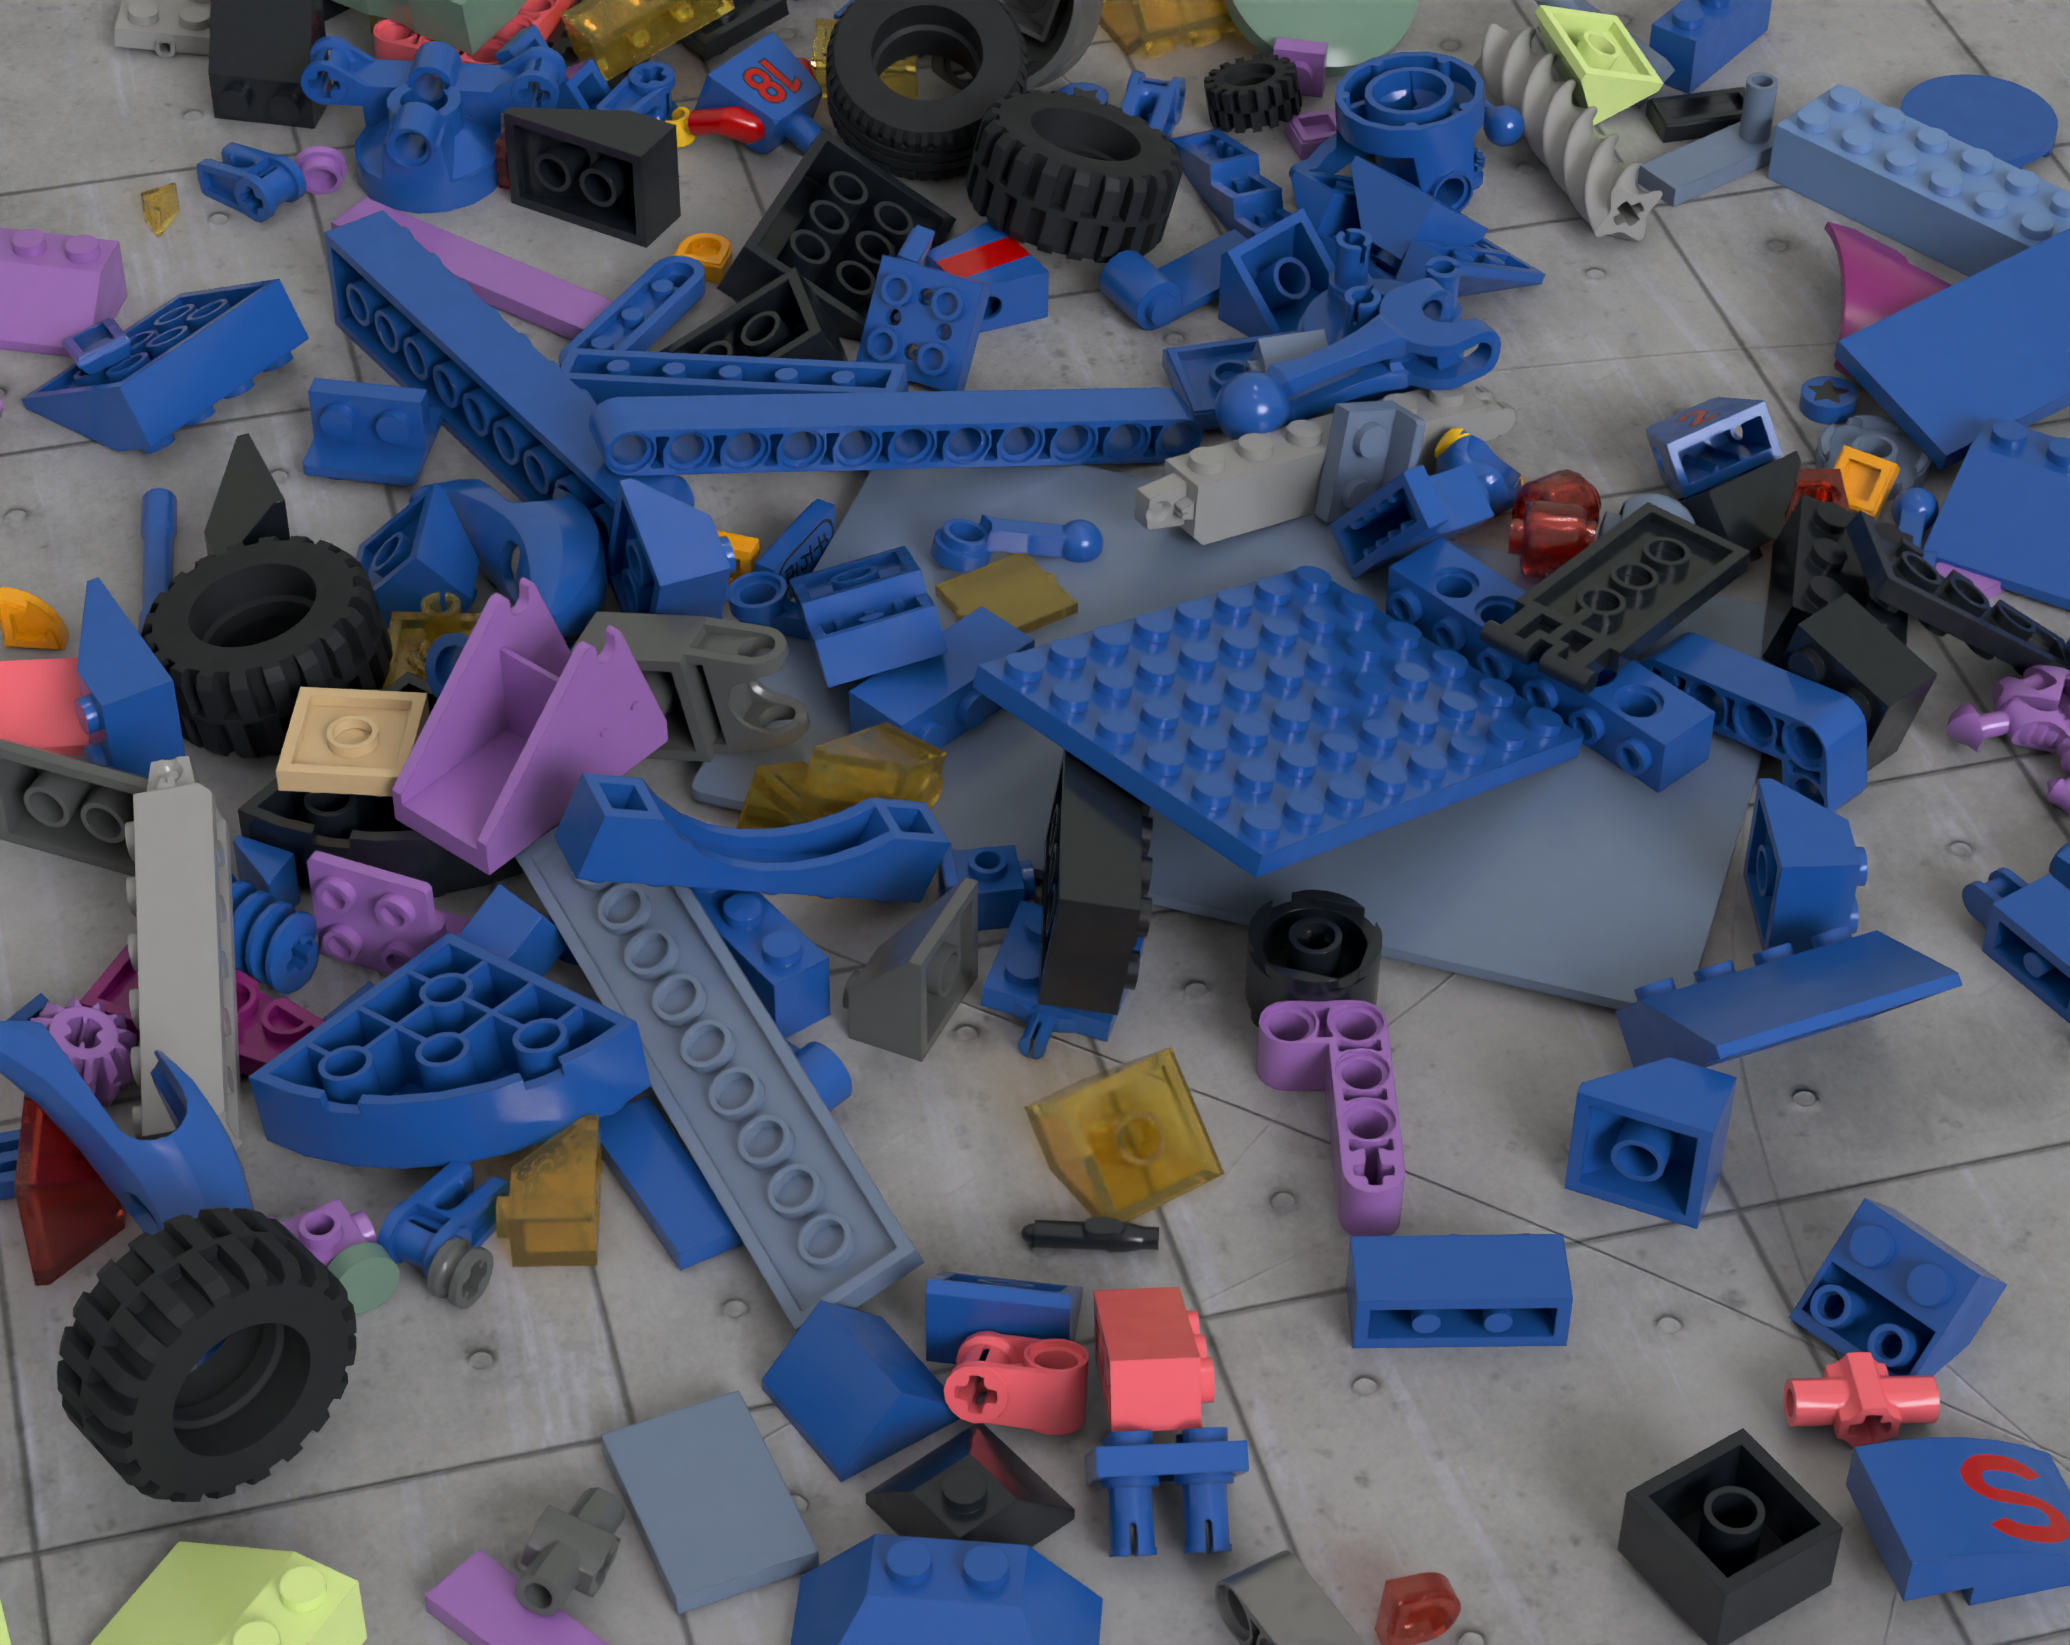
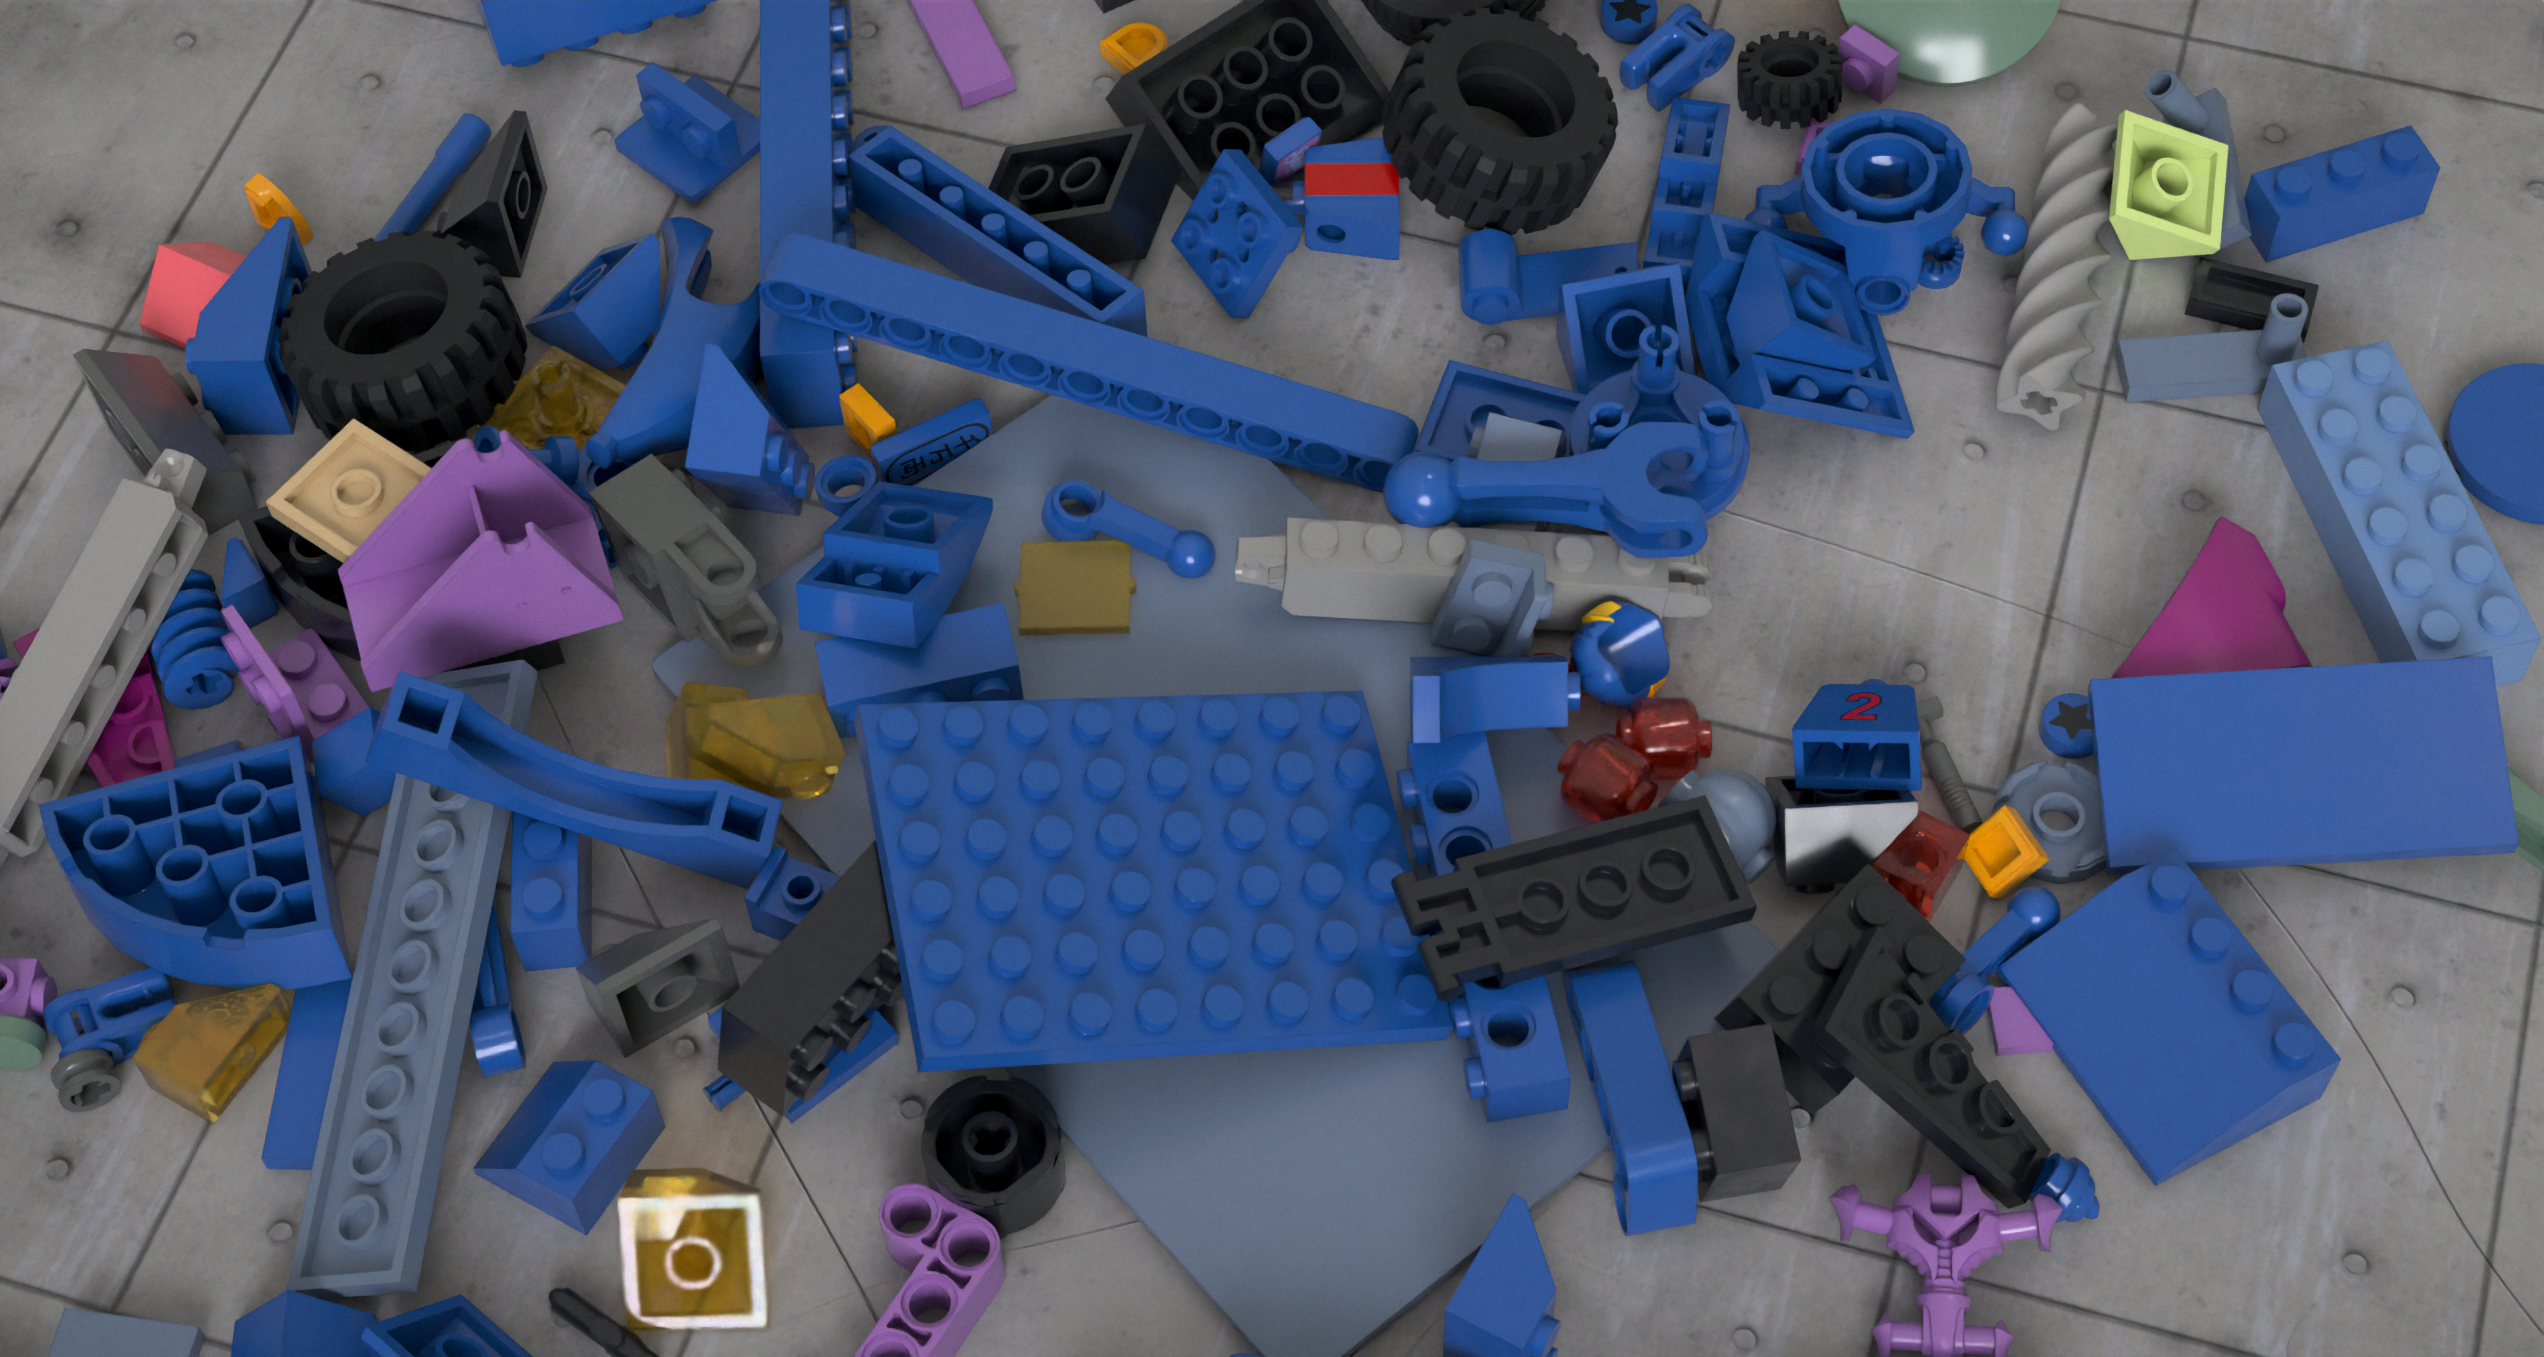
camera: 35 degrees right, 15 degrees up
blue plate [559,256,706,367] -> none
none -> blue slope [473,1060,665,1236]

